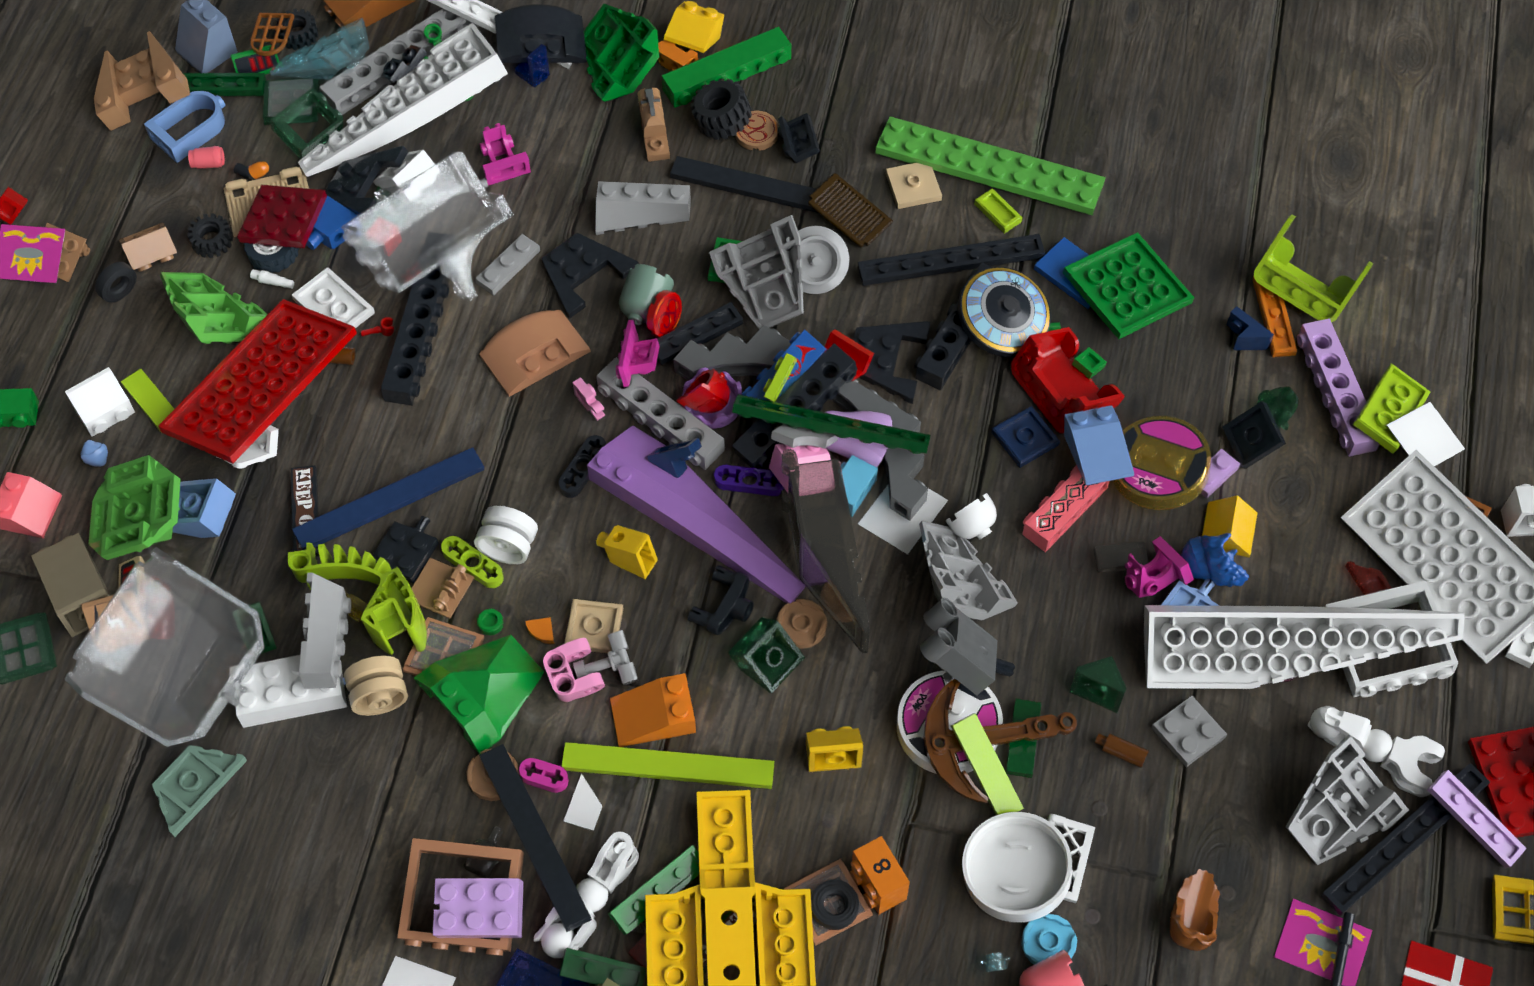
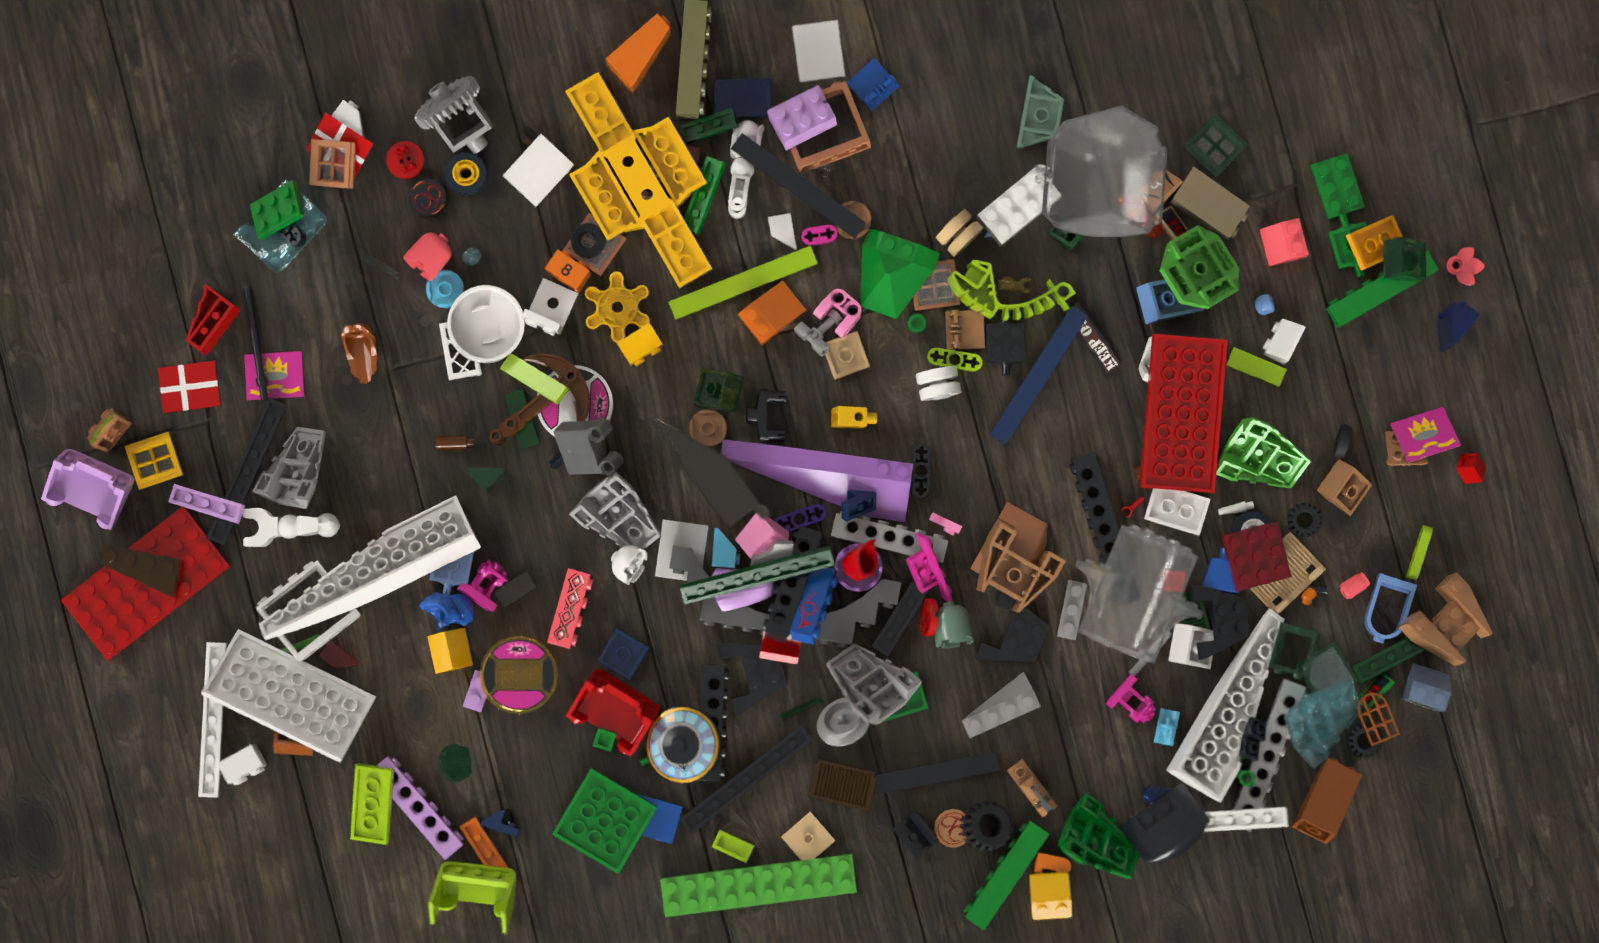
camera: 150 degrees right, 25 degrees up
light grey wedge [299,573,351,689] -> none
orange tile [525,617,554,644] -> none
lime plate [763,353,797,402] -> none
medium blue slope [1064,405,1134,485] -> none
light grey plate [1152,696,1227,767] -> none
black plate [1222,401,1286,469] -> none
white sticker [1387,402,1465,466] -> none
none -> white bracket [522,278,578,336]
none -> yellow plate [585,271,650,343]
none -> dark green piece [775,695,828,722]
none -> blue hinge [847,58,900,111]
none -> medium nougat wedge [976,522,1066,612]
none -> medium azure hips [1154,708,1180,746]
none -> lime beam [1406,525,1433,580]

